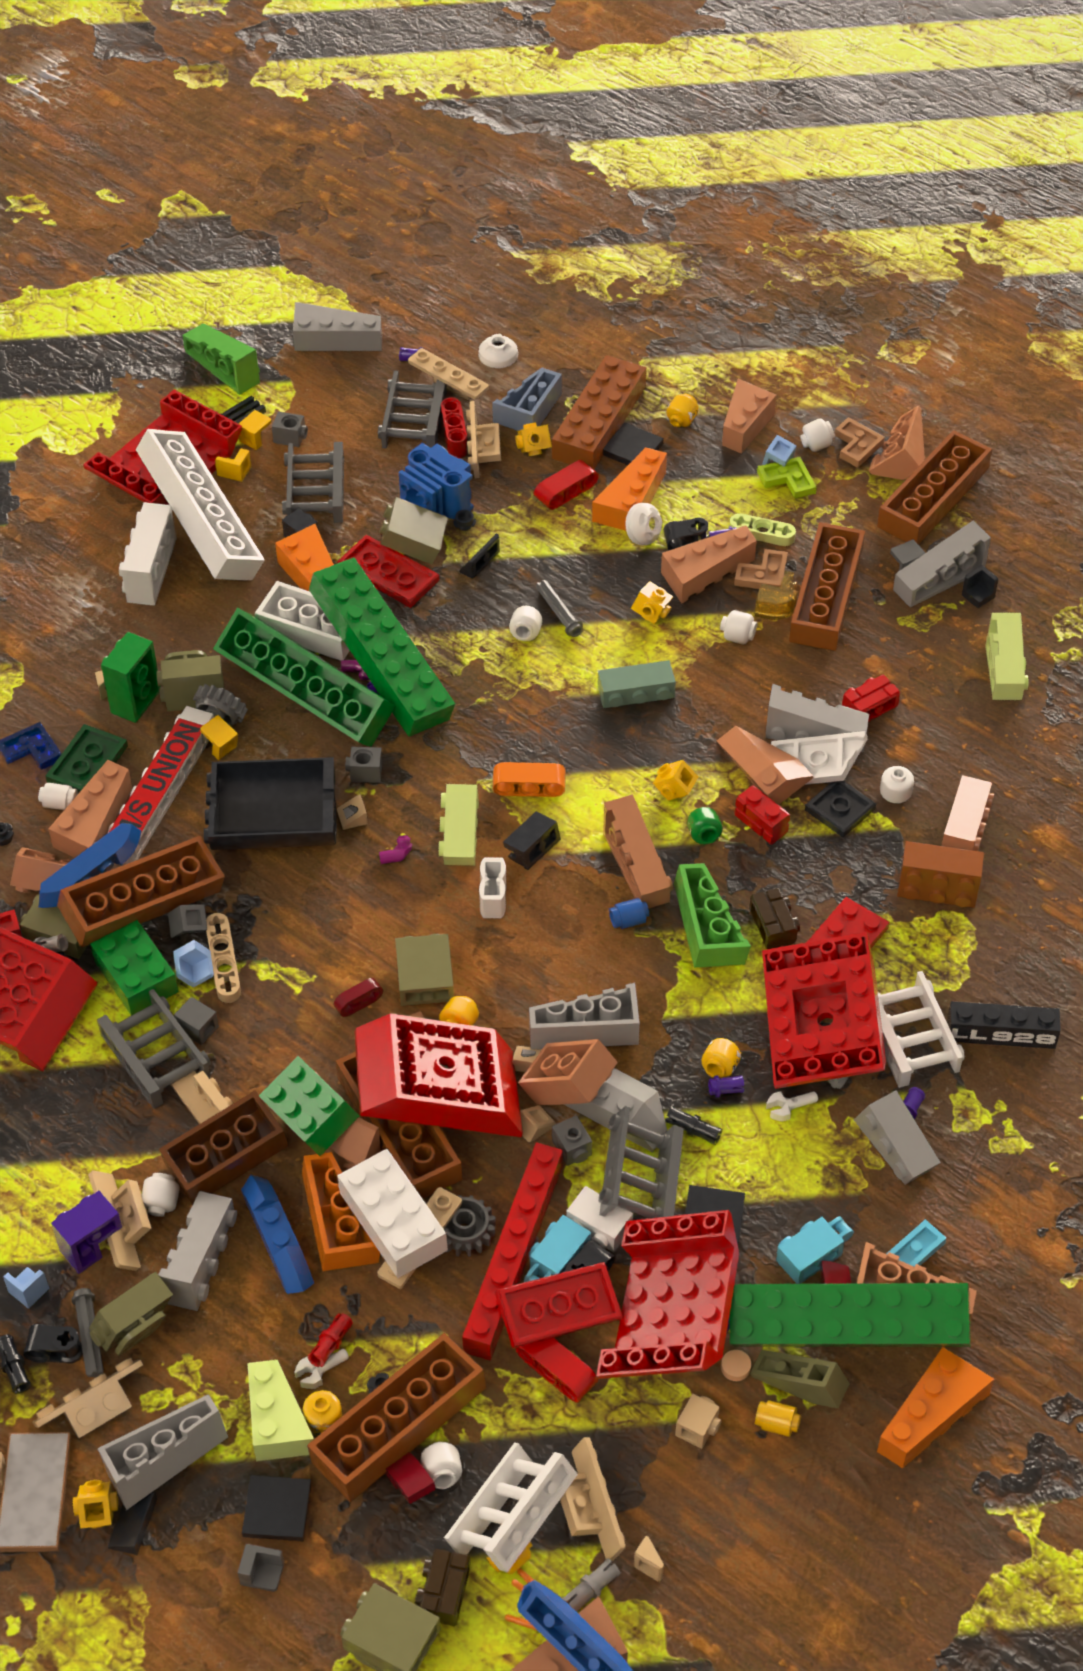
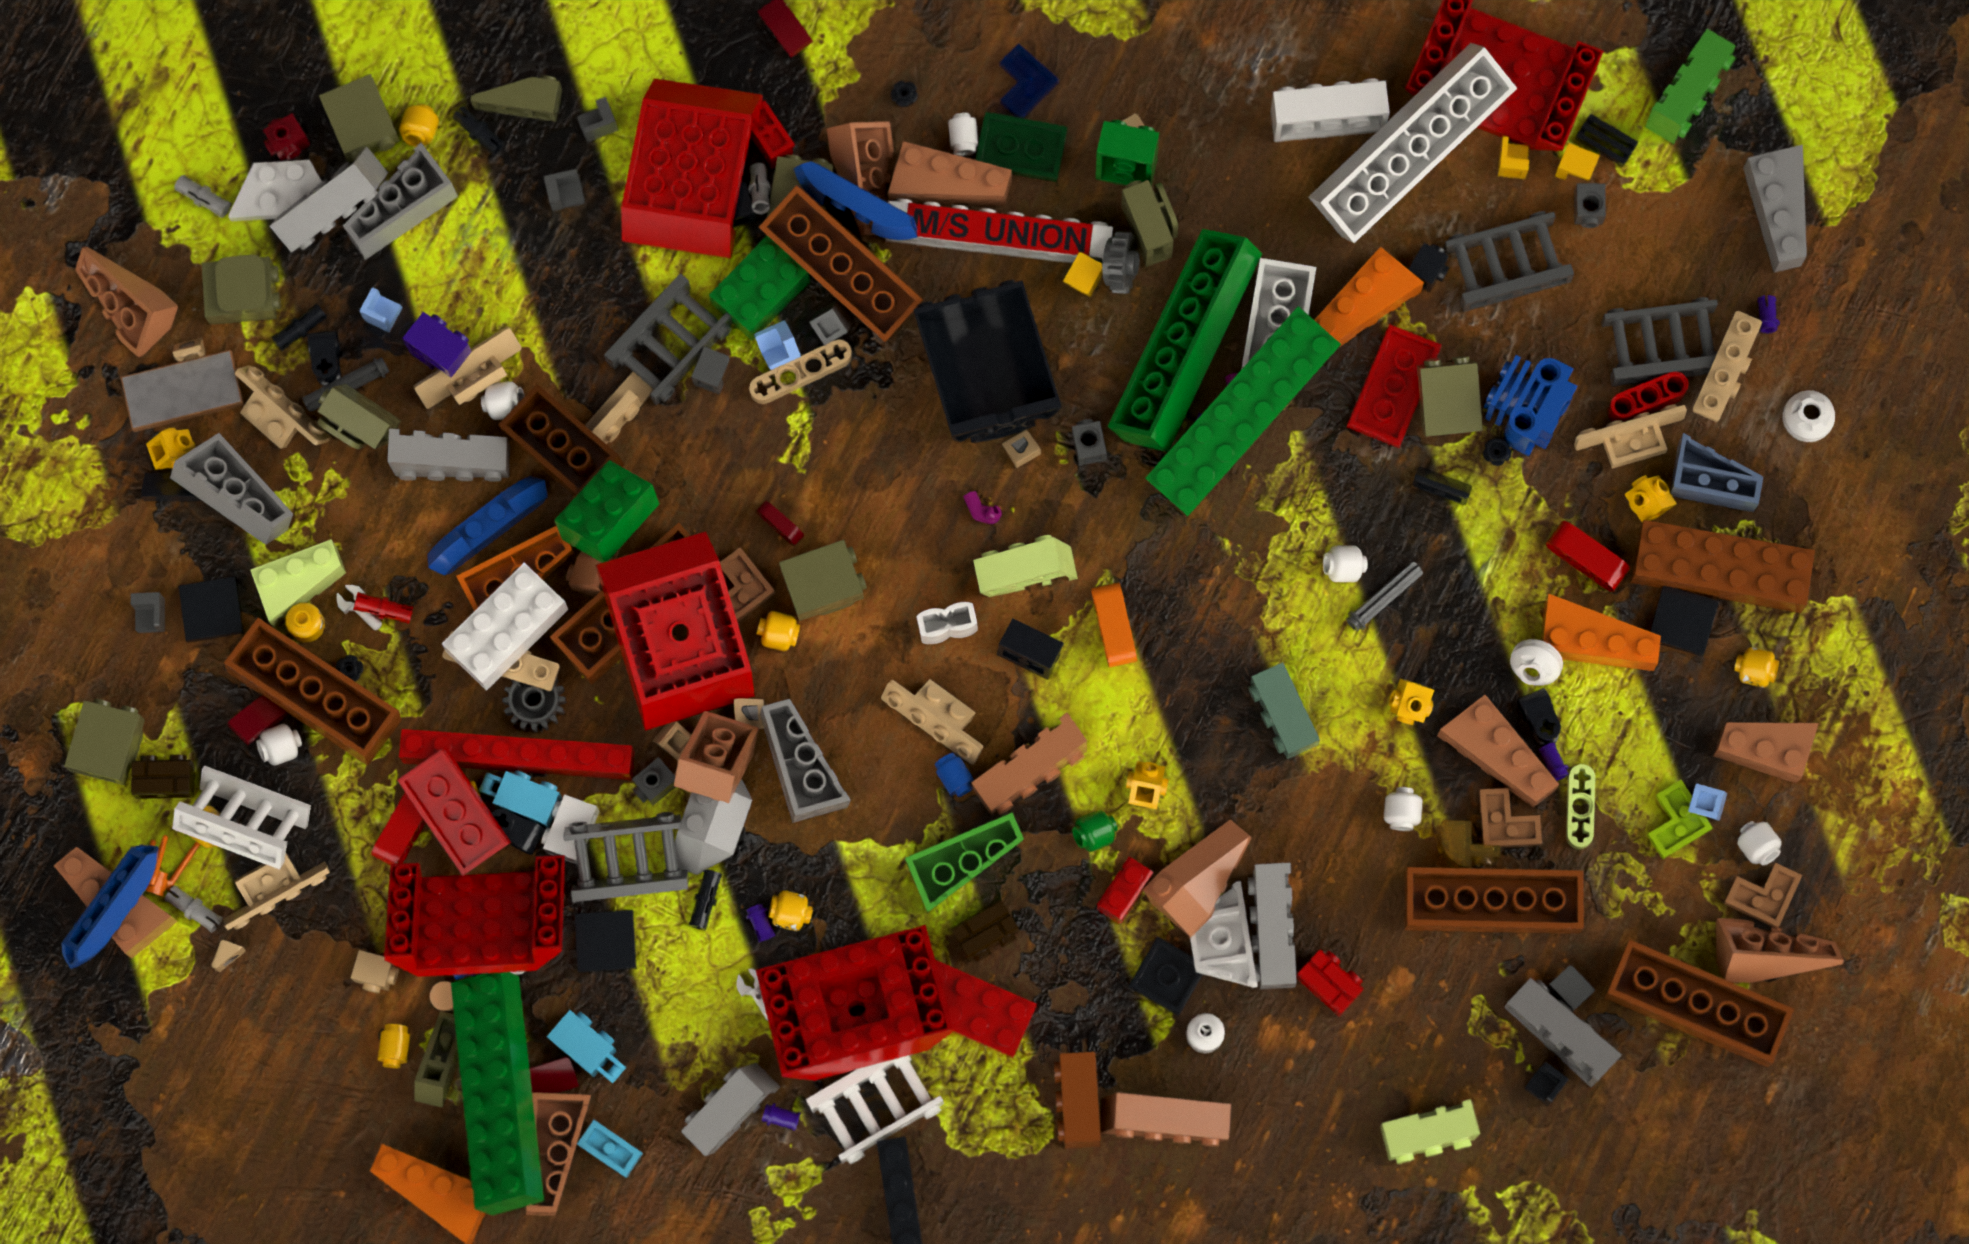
camera: 80 degrees right, 25 degrees up
none -> tan bracket [881,679,983,765]

